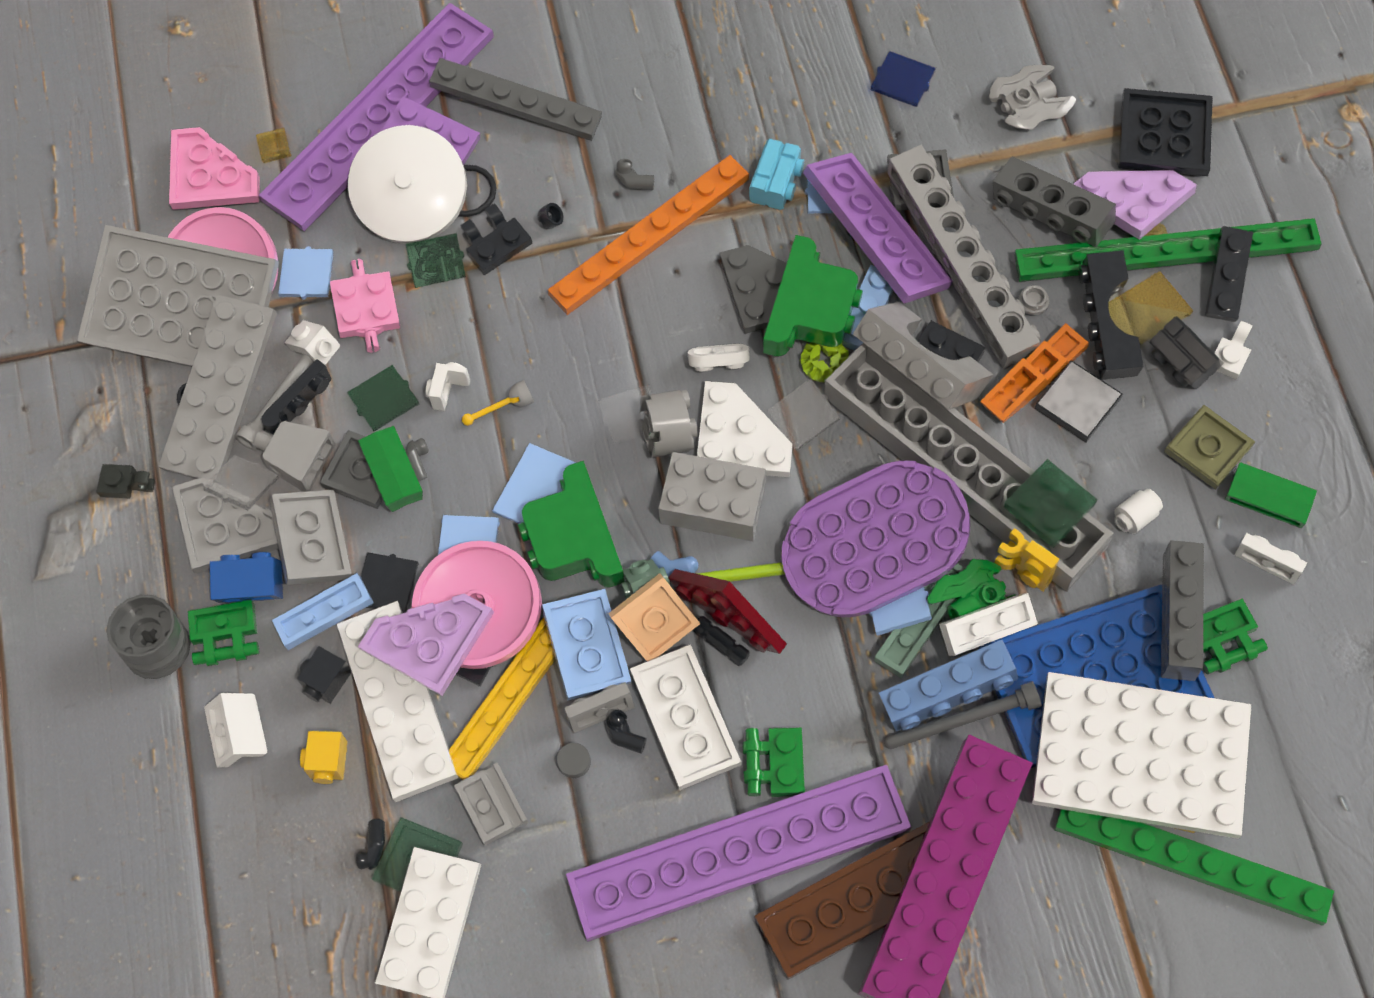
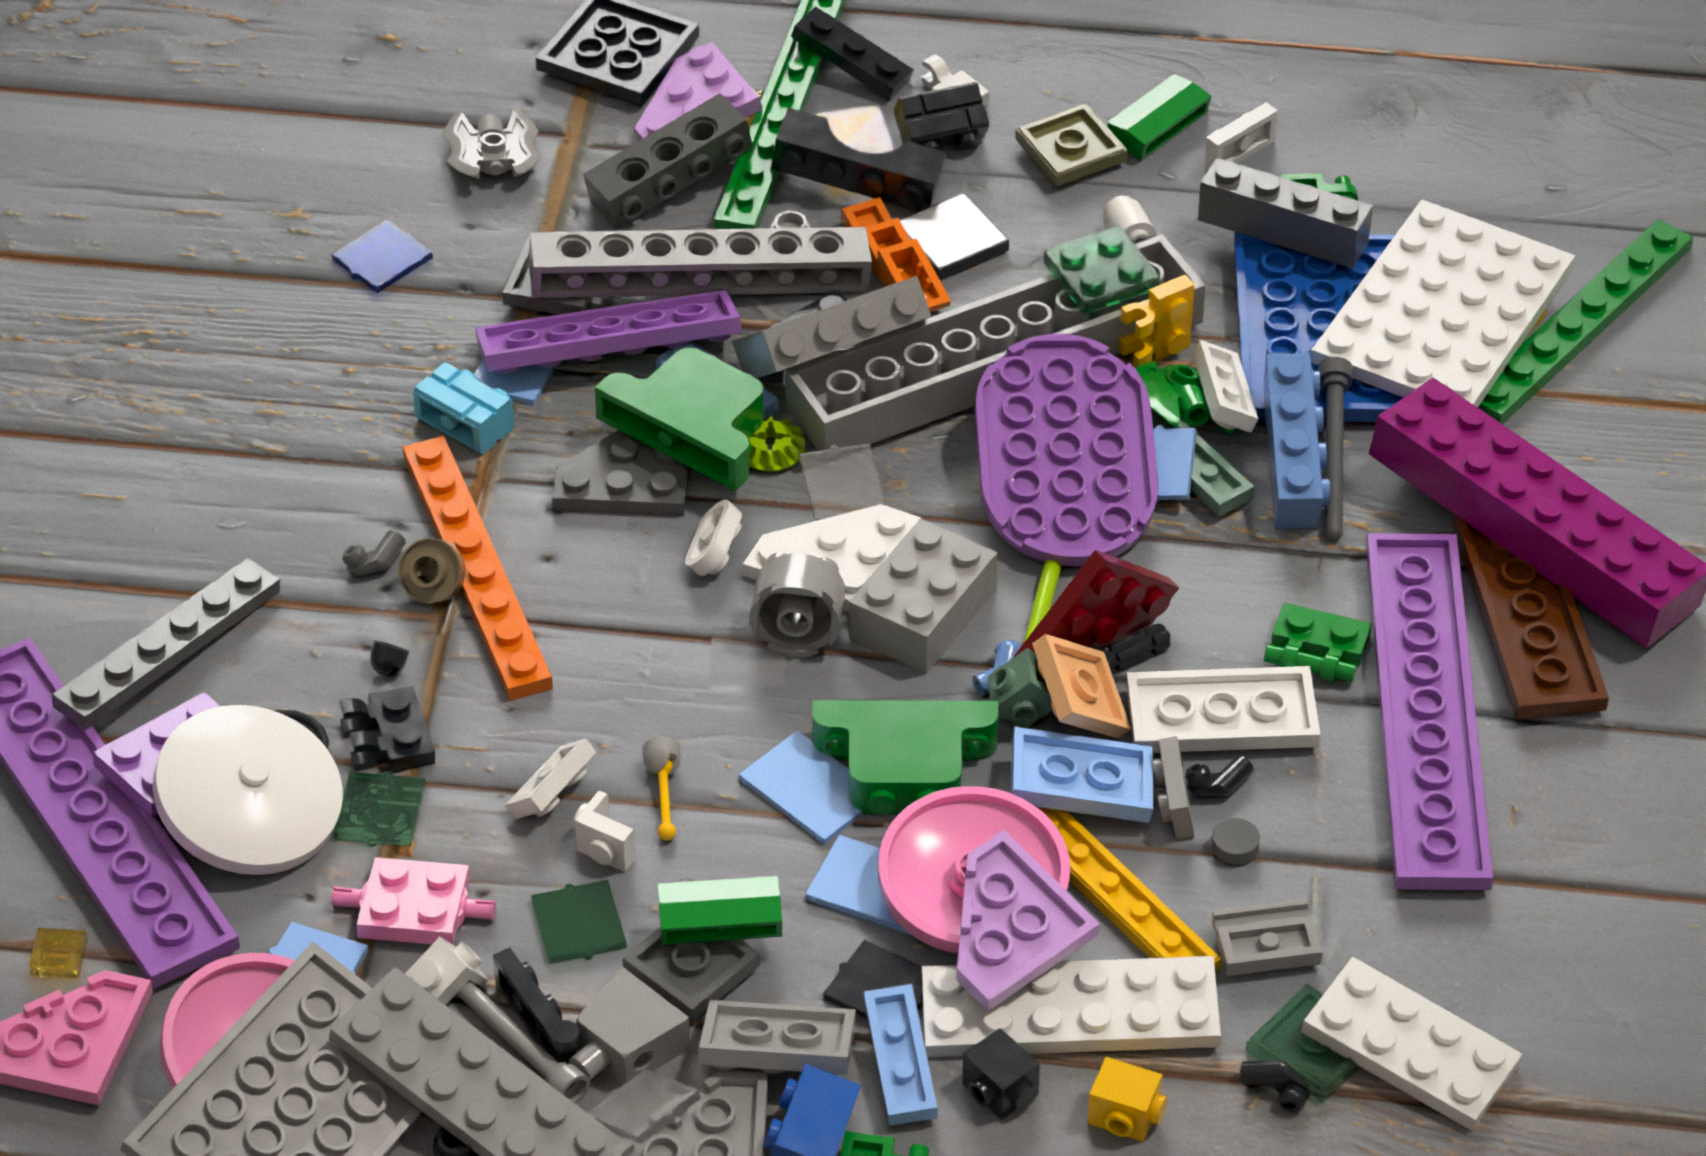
camera: 75 degrees left, 20 degrees down
none -> dark tan plate [398,537,466,604]
none -> white plate [505,738,597,819]

